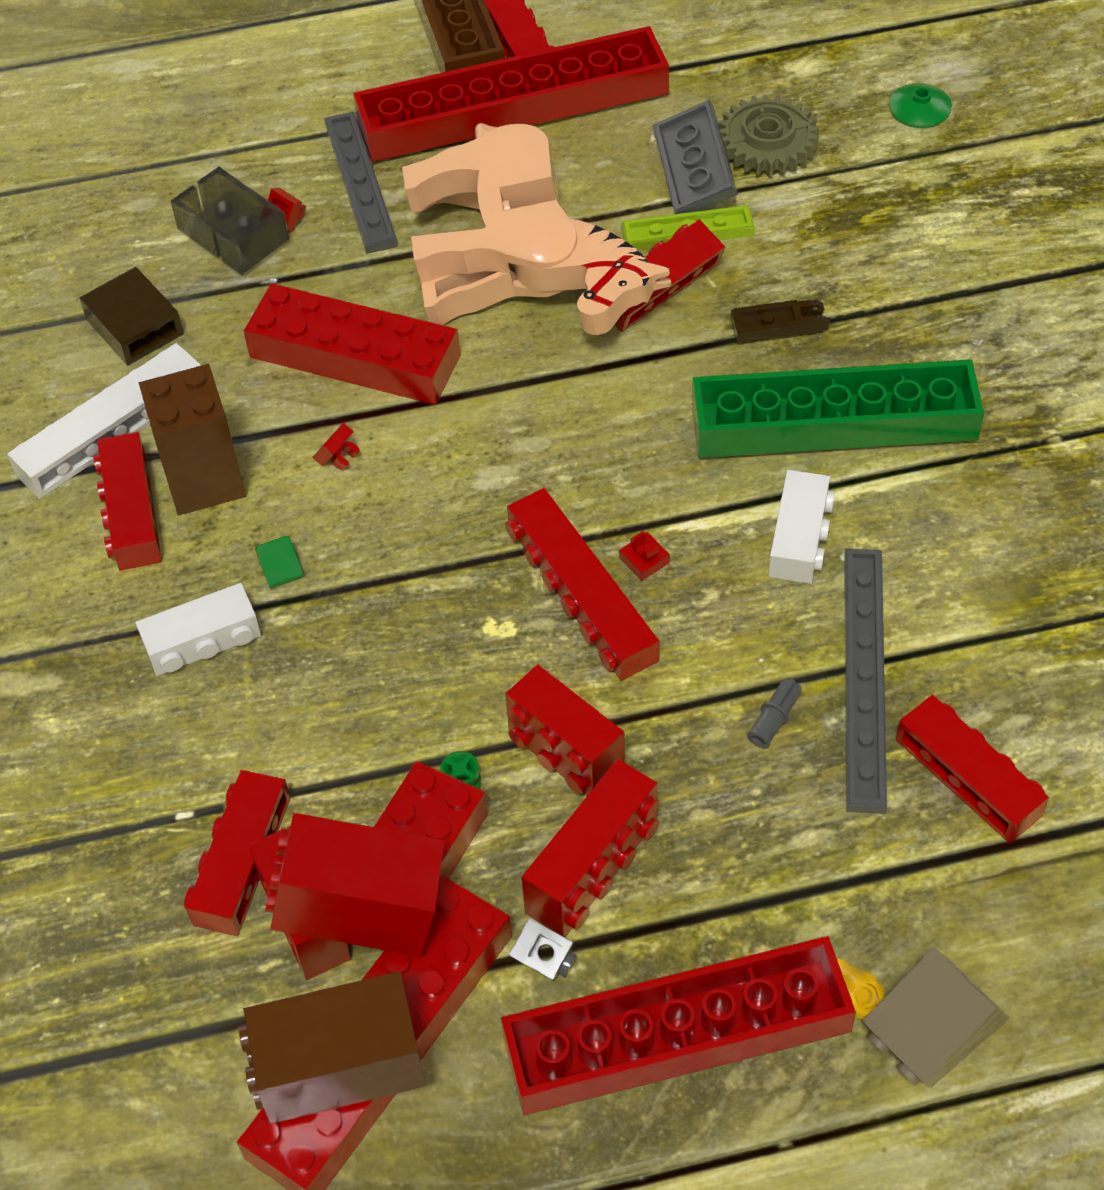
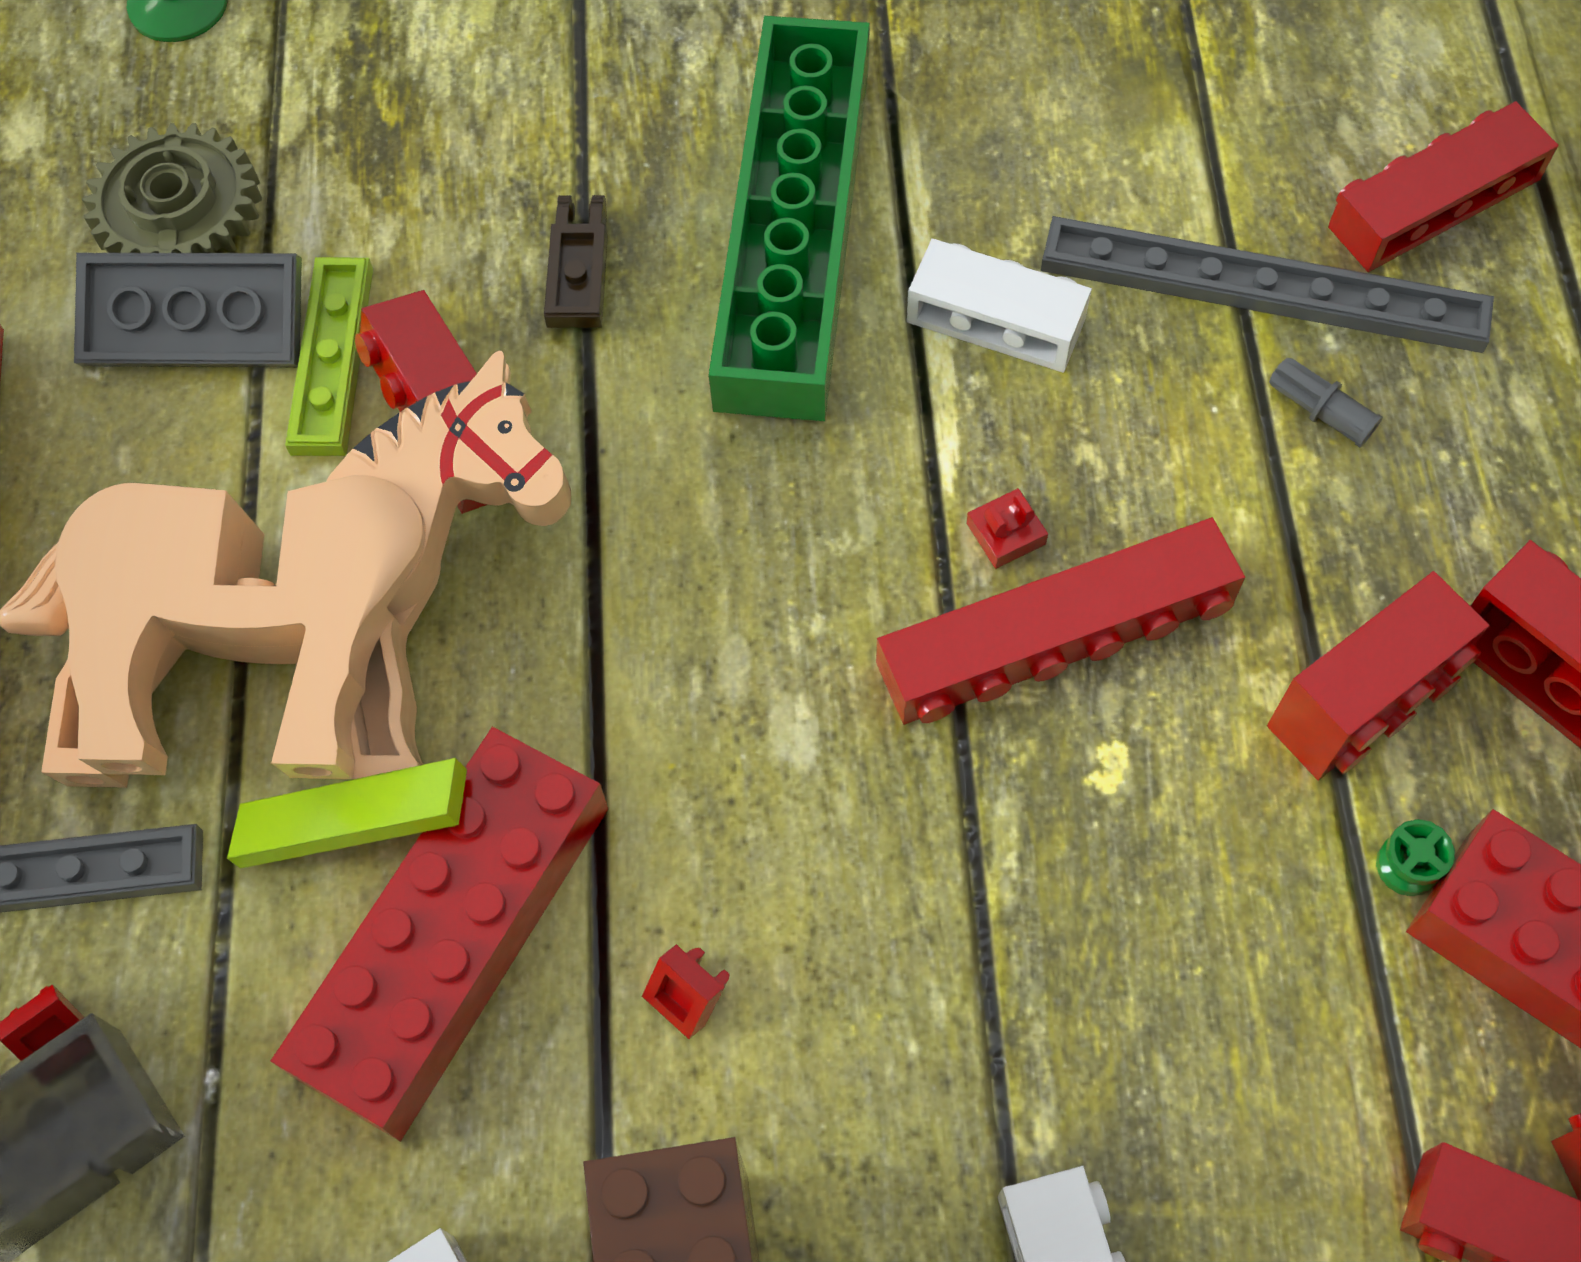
camera: 80 degrees left, 10 degrees up
green slope [255,536,304,589] -> none
none -> lime tile [227,758,467,869]

